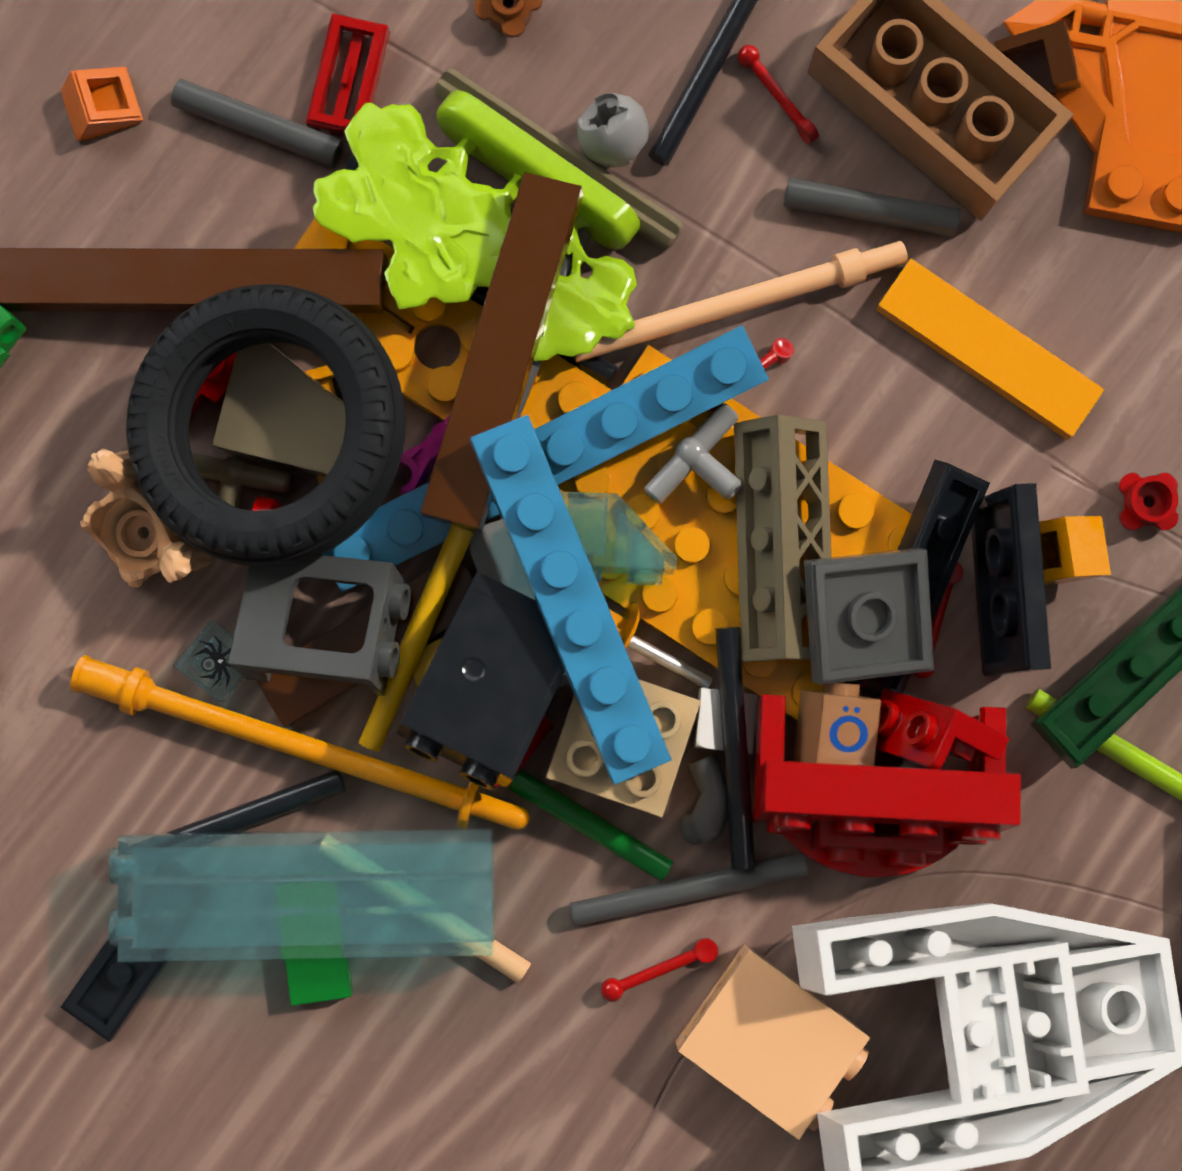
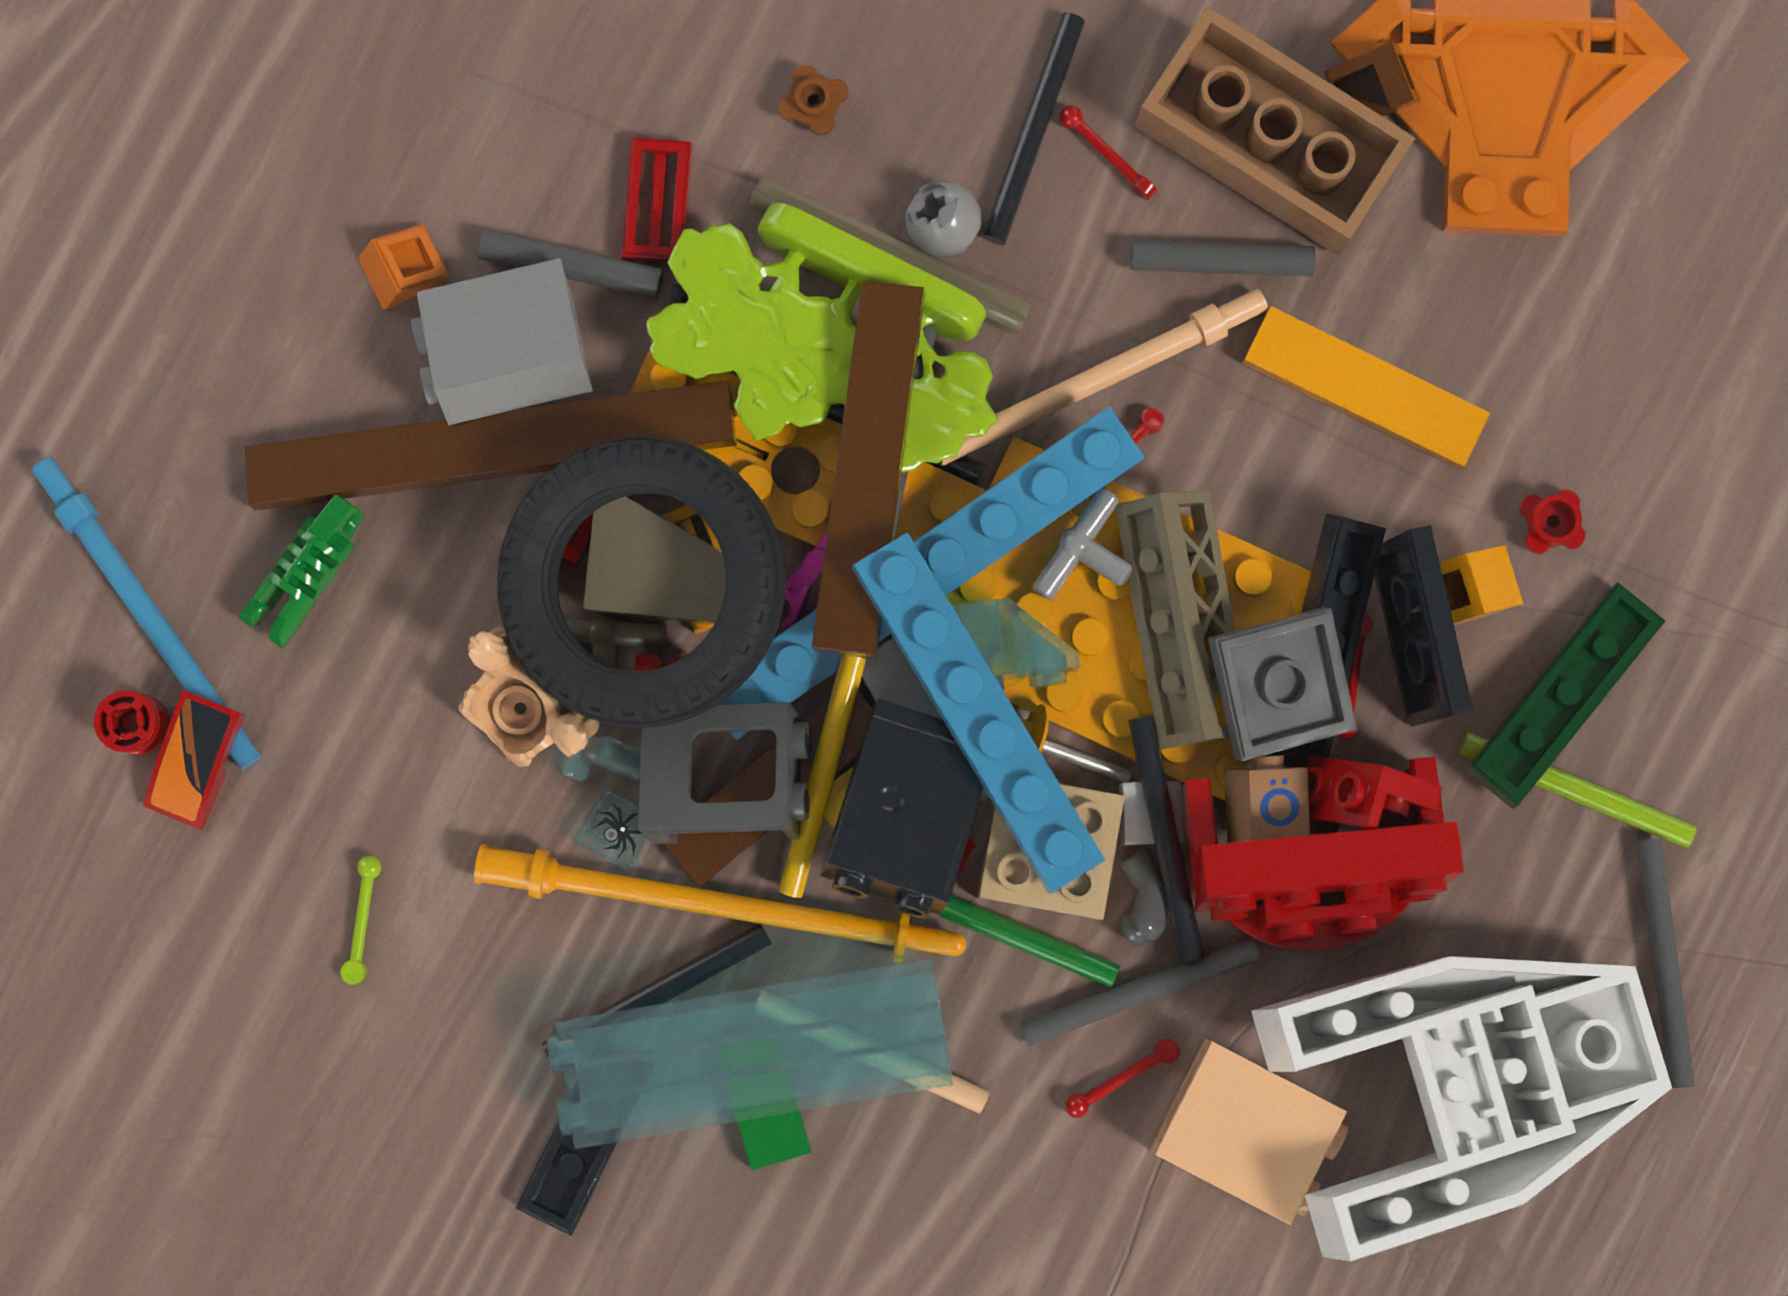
camera: 10 degrees left, 0 degrees up
none -> light grey brick [411,258,593,426]
none -> clear light blue arm [556,736,641,783]

